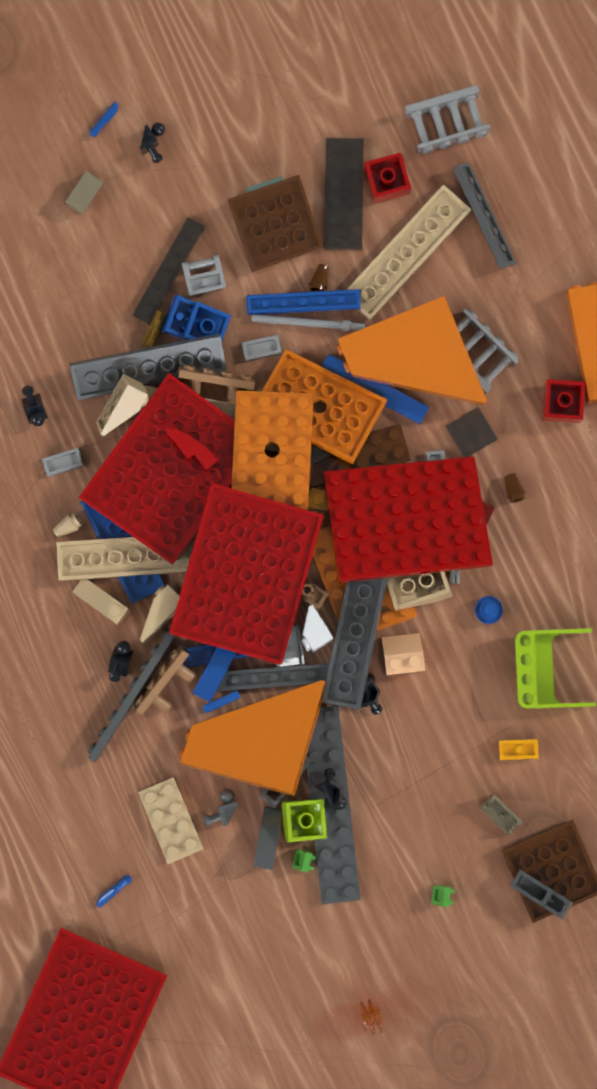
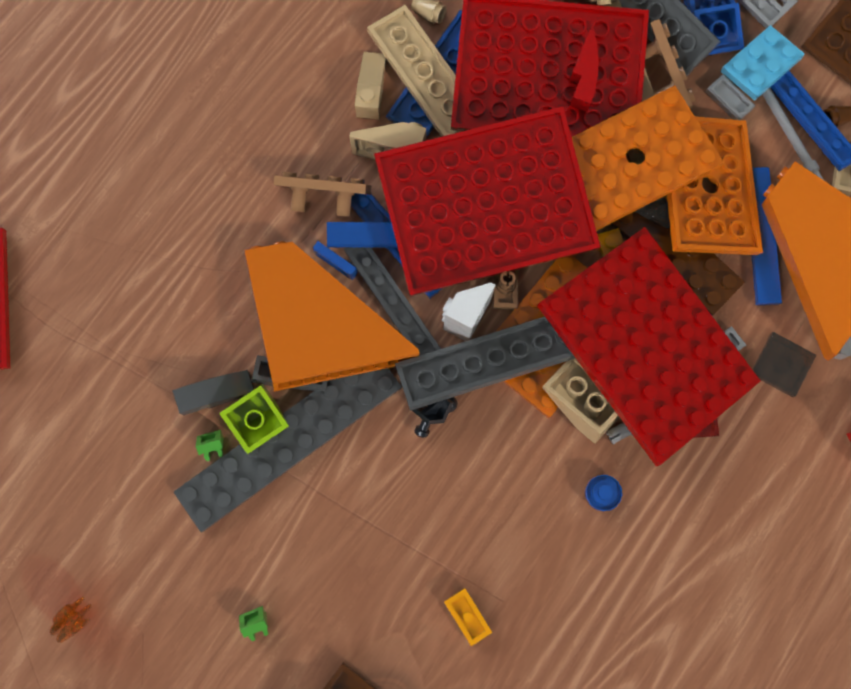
camera: 60 degrees right, 5 degrees down
dark grey plate [88,628,176,762] -> none
blue piece [96,875,132,908] -> none
black piece [108,641,134,682] -> none
tan plate [138,777,204,864] -> none
dark grey piece [203,789,238,826] -> none
light grey plate [276,626,305,667] -> none
black piece [315,768,347,810] -> none
light nougat slope [381,633,425,676] -> none
dark tan hinge [480,794,523,835] -> none
reddish brown cone [505,473,525,503] -> none
lime windscreen [515,628,596,709] -> none
none -> medium azure plate [721,25,805,101]

